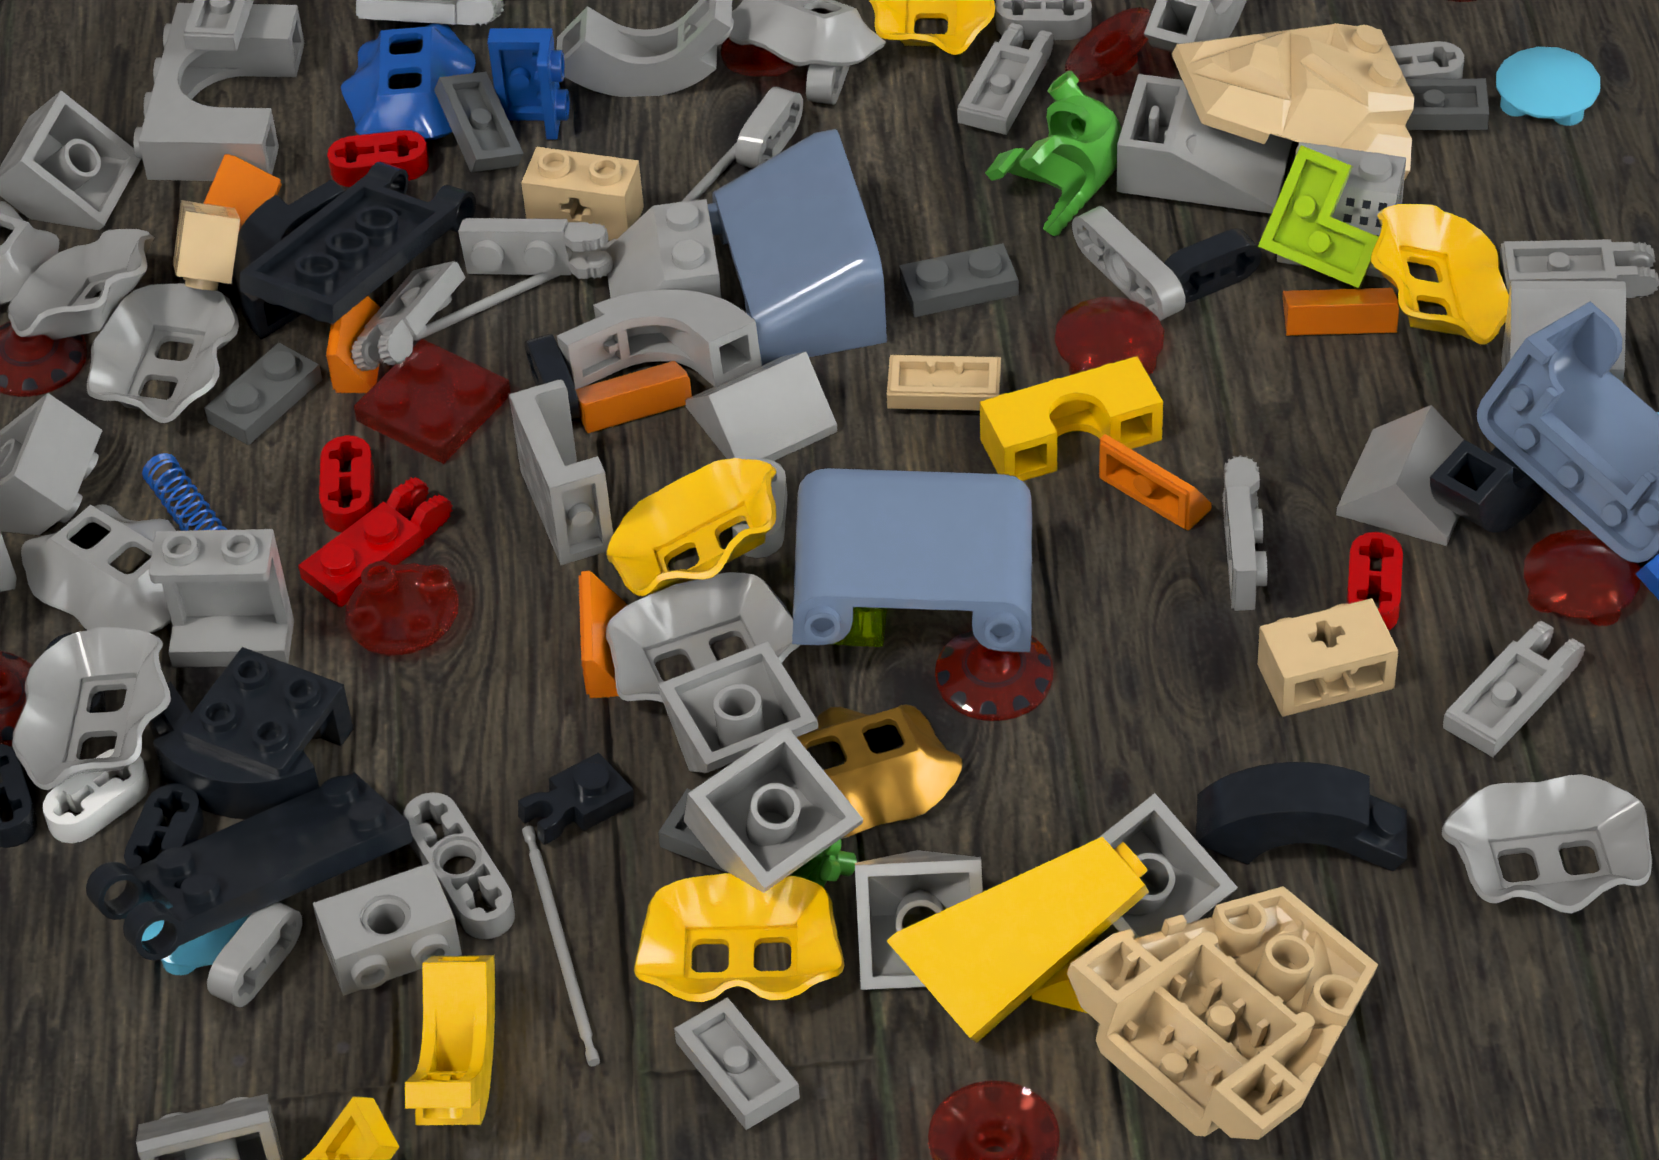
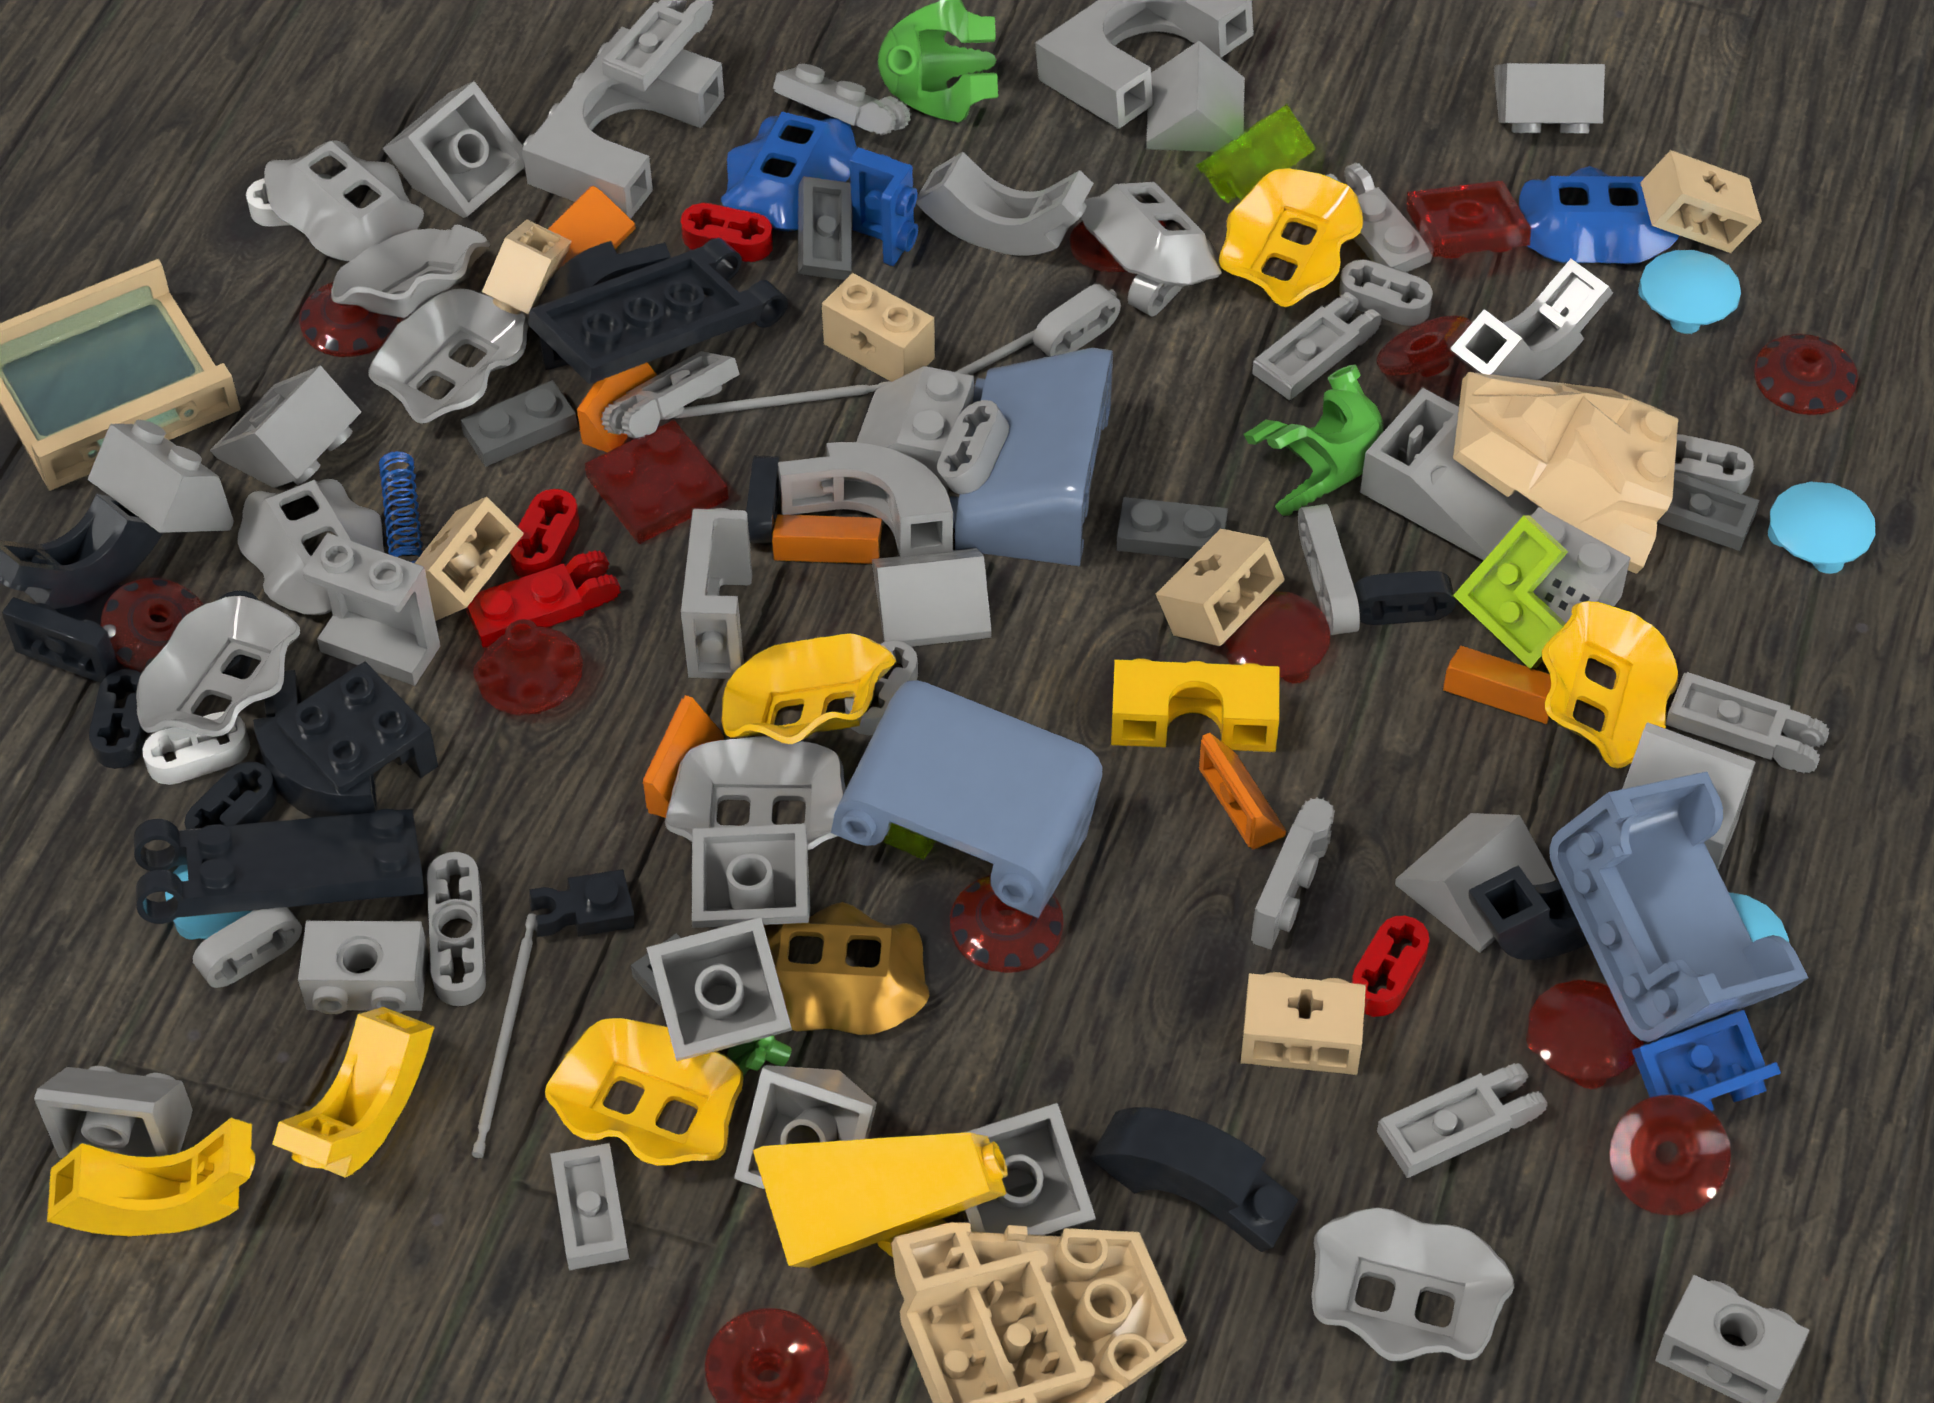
camera: 20 degrees right, 5 degrees up
light grey hinge [458,218,613,279] -> none
tan plate [887,355,1001,410] -> none
none -> tan brick [415,497,524,621]
none -> light grey beam [937,400,1010,494]
none -> tan brick [1156,529,1285,646]

